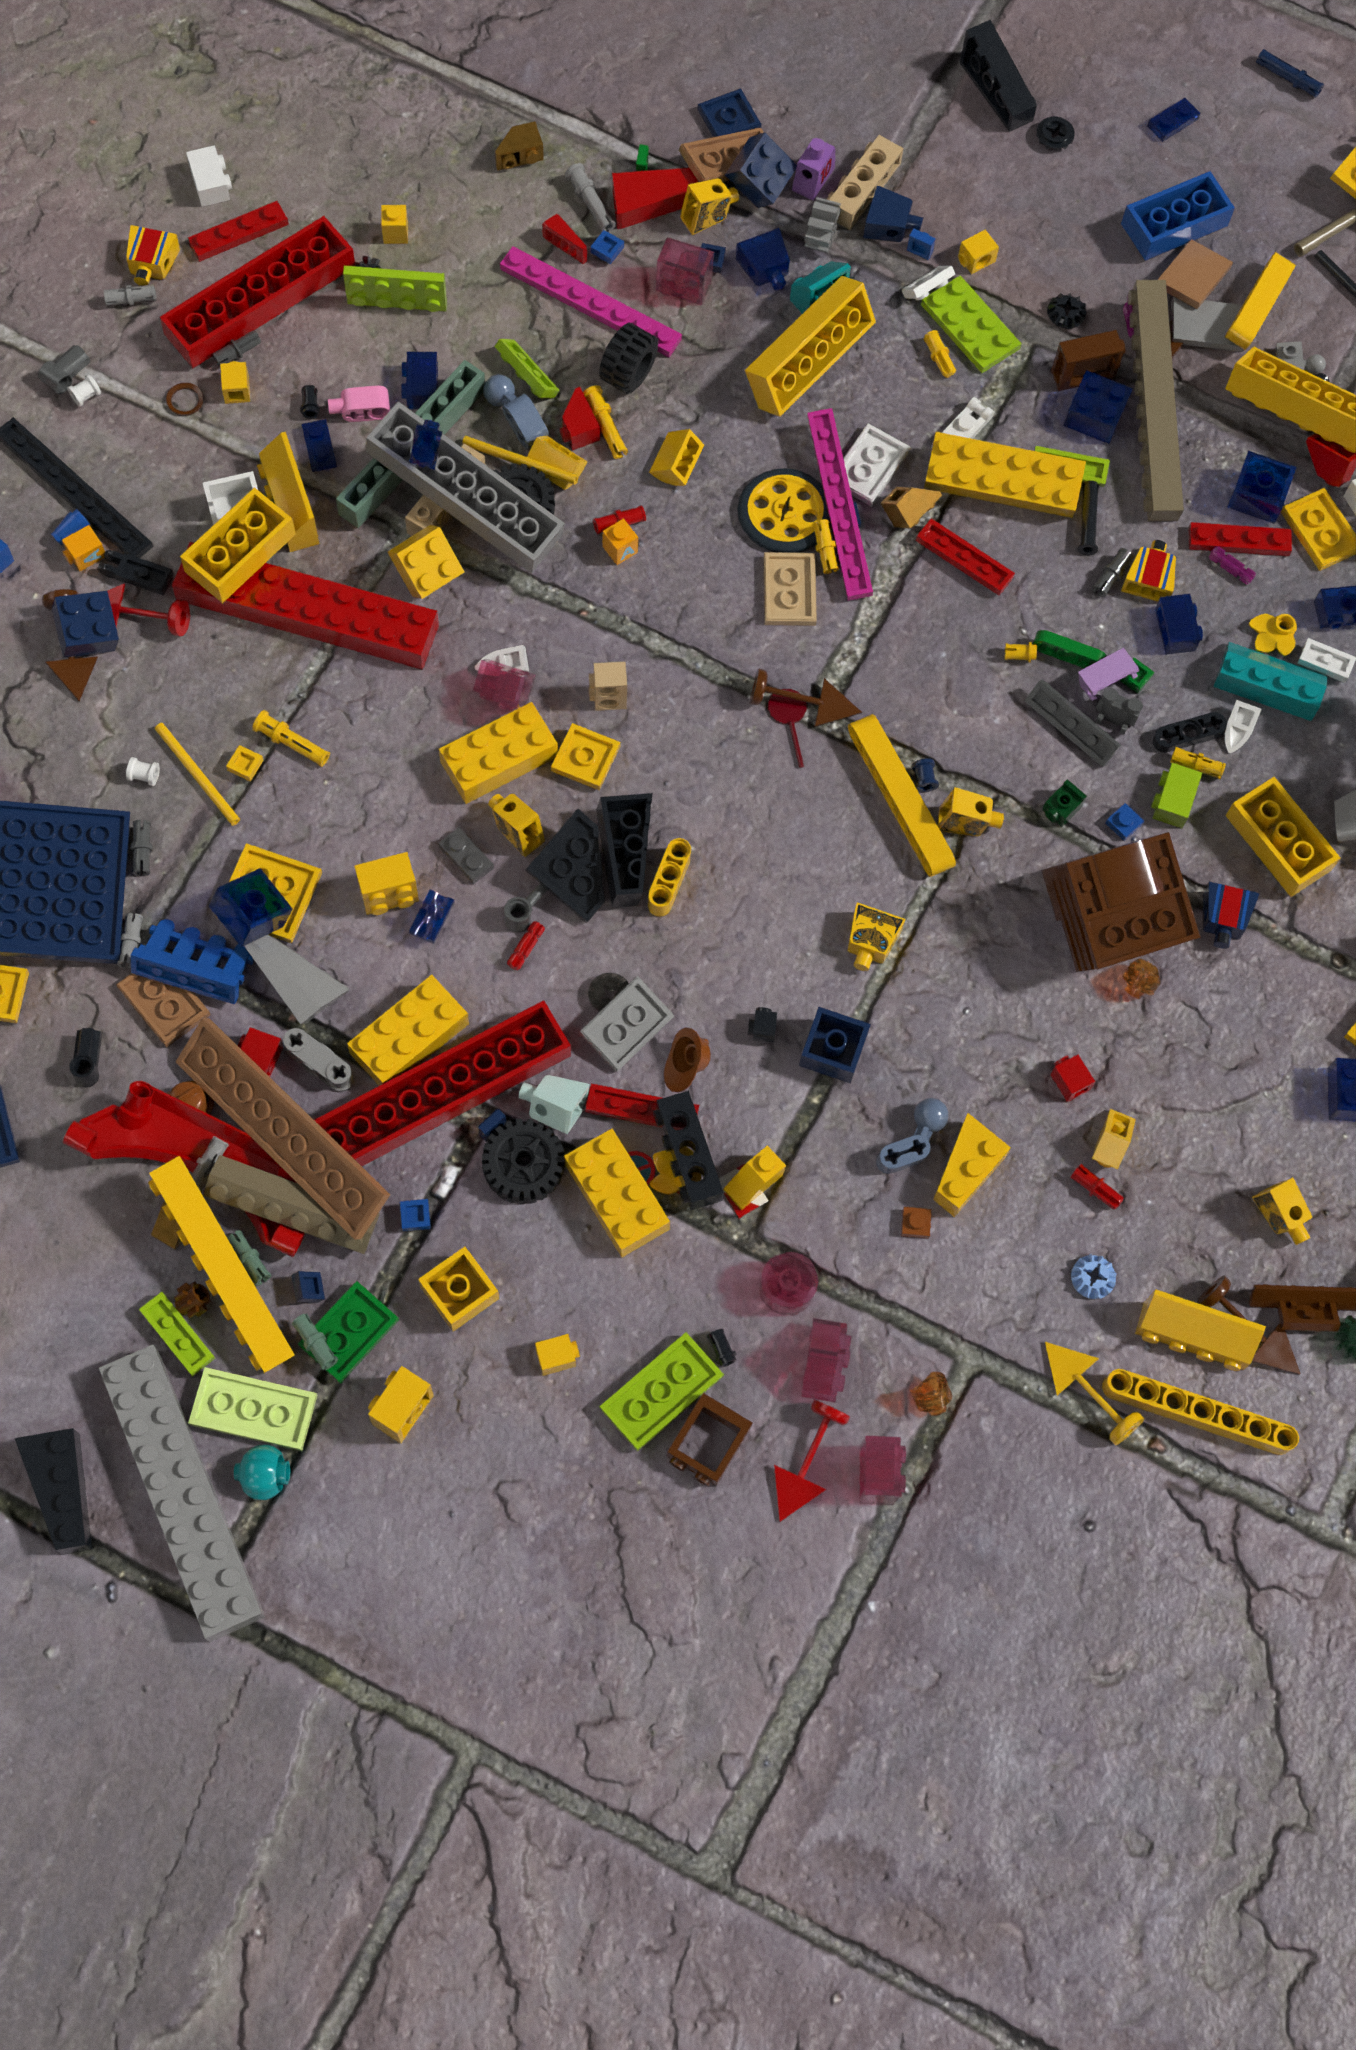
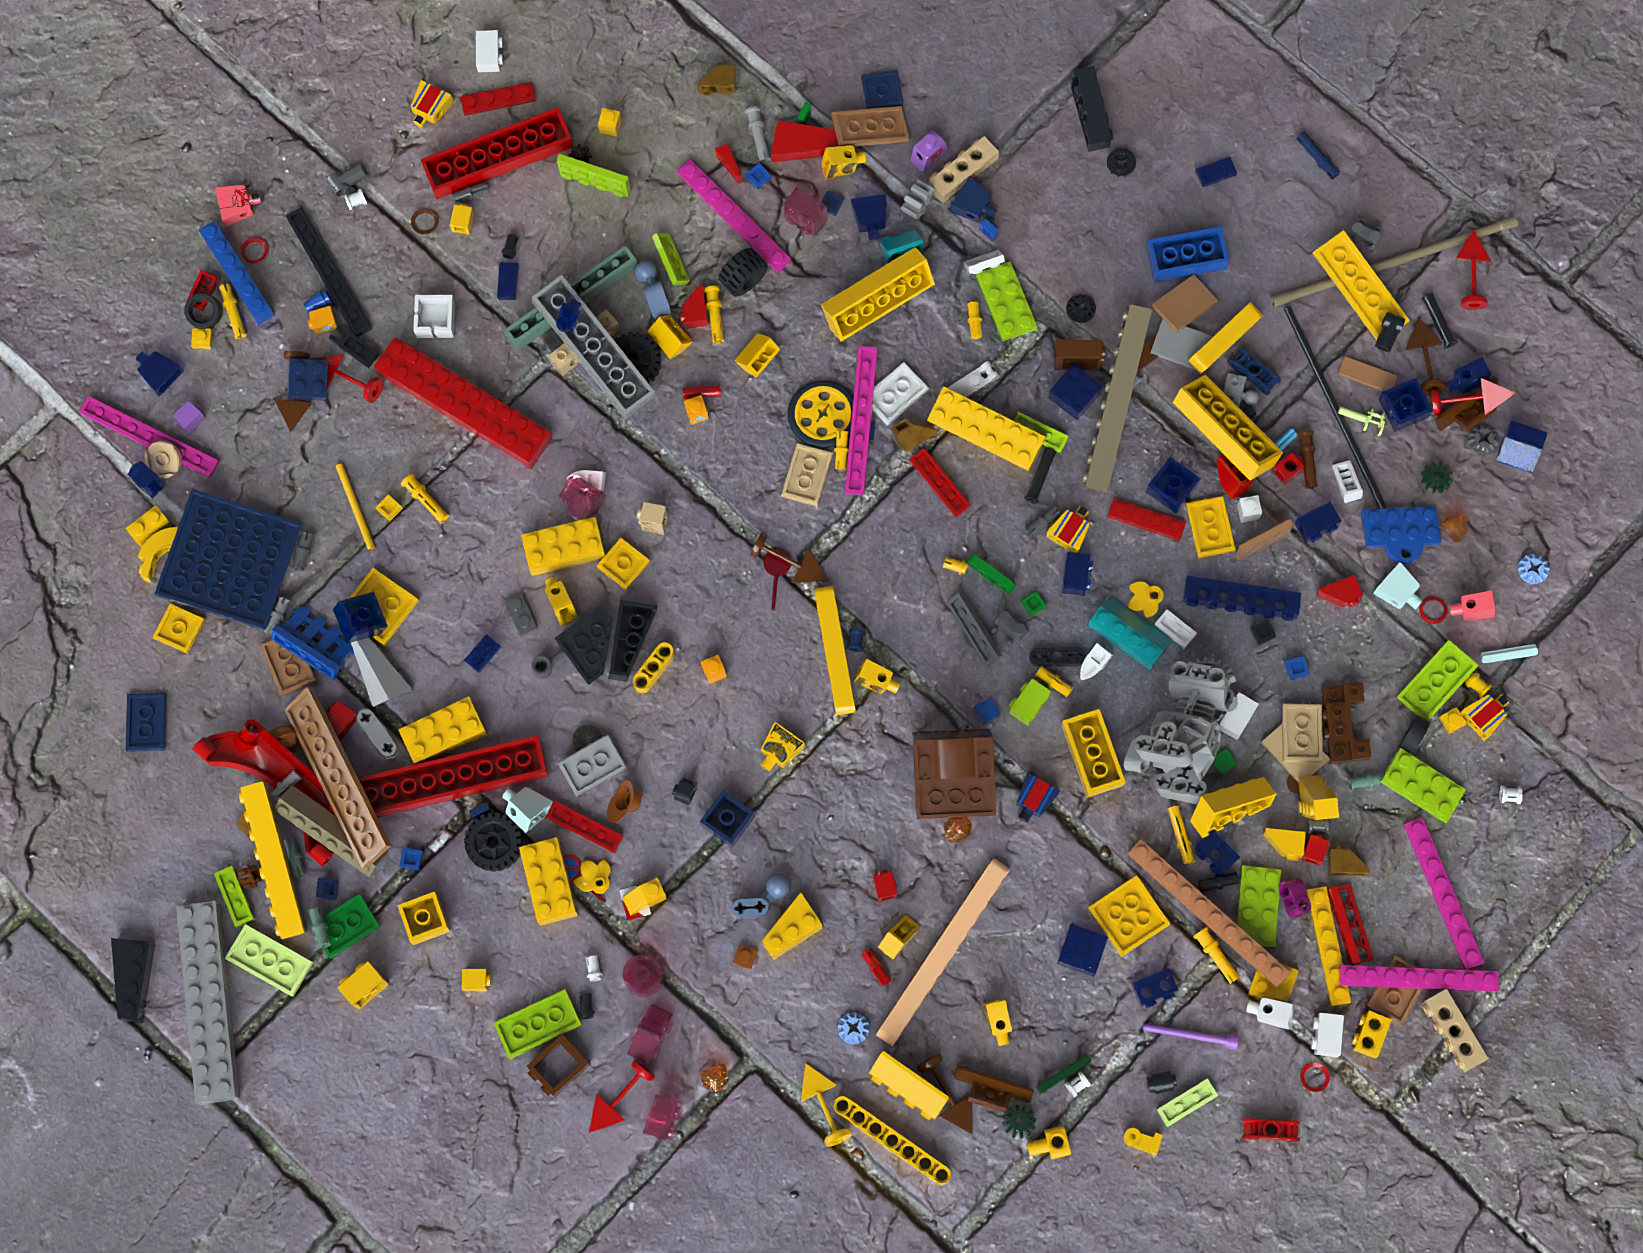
camera: 25 degrees right, 5 degrees up
black piece [69,1028,102,1088] -> none
light grey pin [104,284,157,306] -> none
white bush [126,757,160,786] -> none
yellow brick [180,487,296,603] -> none
teal plant [234,1445,290,1500] -> none
yellow slope [257,431,319,552] -> none
bright pink piece [328,386,390,422] -> none
yellow brick [354,852,419,915] -> none
yellow brick [387,525,464,599] -> none
clear blue brick [401,352,438,409] -> none
yellow piece [462,436,579,485] -> none
red axle [507,921,545,970] -> none
black brick [653,1090,724,1210] -> none
dark blue brick [725,132,797,208] -> none
yellow brick [958,229,999,275] -> none
dark green brick [1042,779,1087,827] -> none
lavender hinge [1078,648,1139,701] -> none
magenta axle [1209,546,1256,585] -> none
none -> white pin [585,955,603,982]
none -> light orange brick [701,655,727,684]
none -> light nougat beam [876,858,1010,1047]
none -> dark blue piece [1227,347,1281,395]

